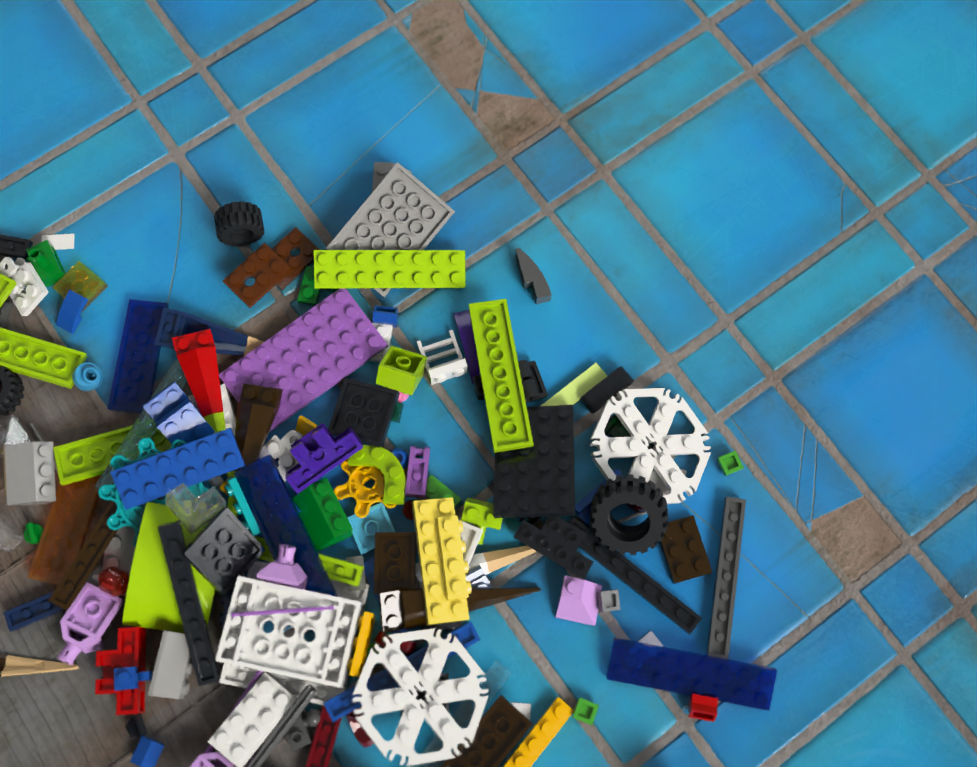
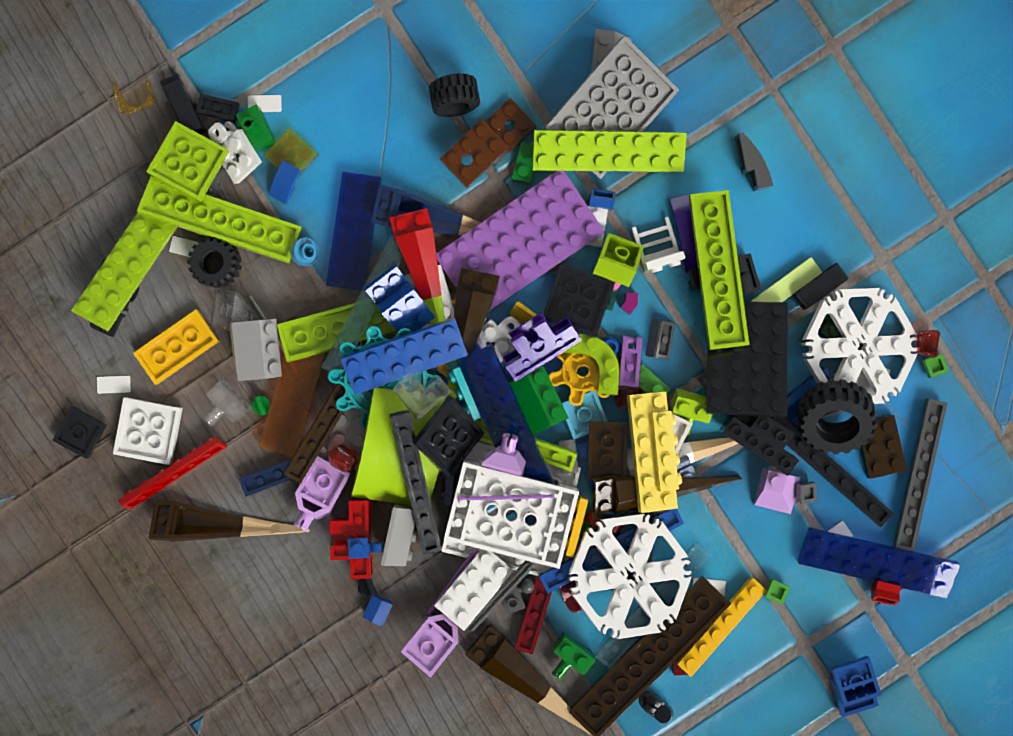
camera: 10 degrees right, 15 degrees up
none -> magenta piece [620,293,638,315]
none -> dark grey slope [646,319,675,360]
none -> clear red plate [916,330,940,358]

